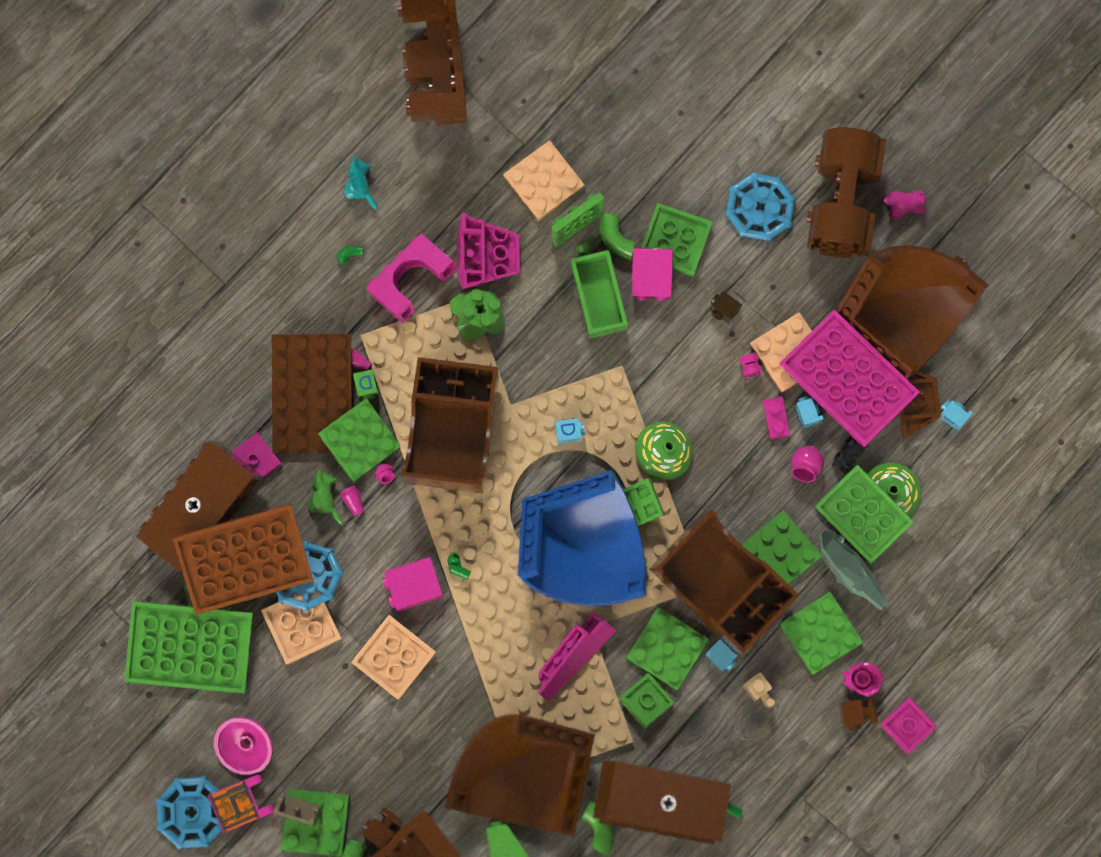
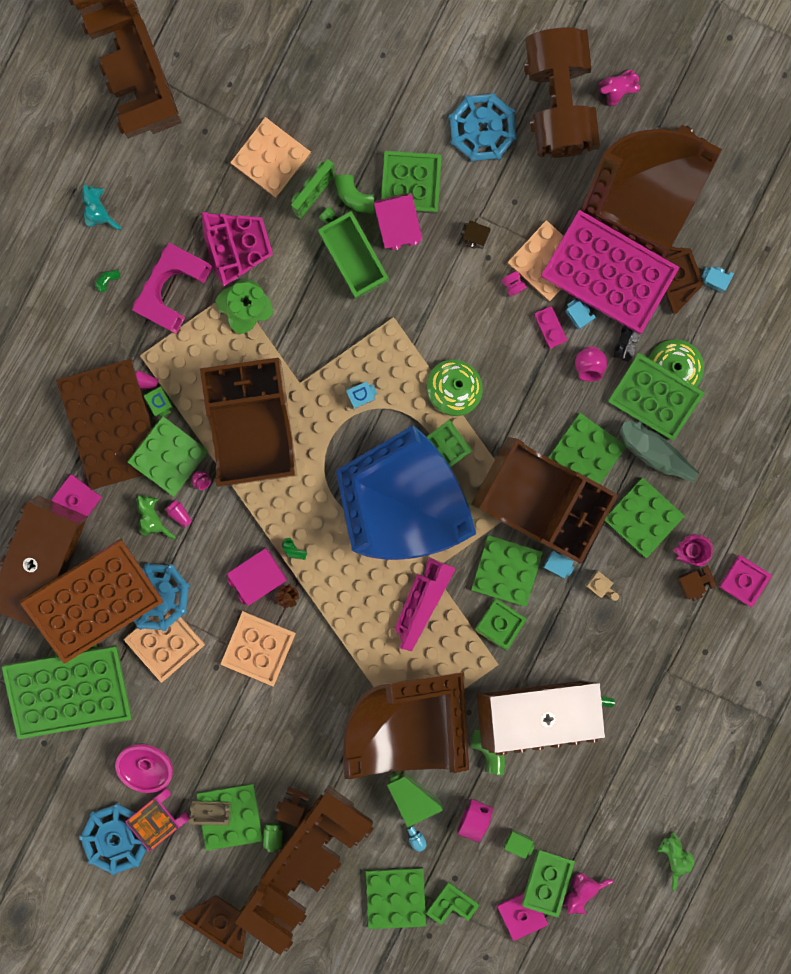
camera: 20 degrees left, 10 degrees up
none -> reddish brown gear [275,584,299,609]

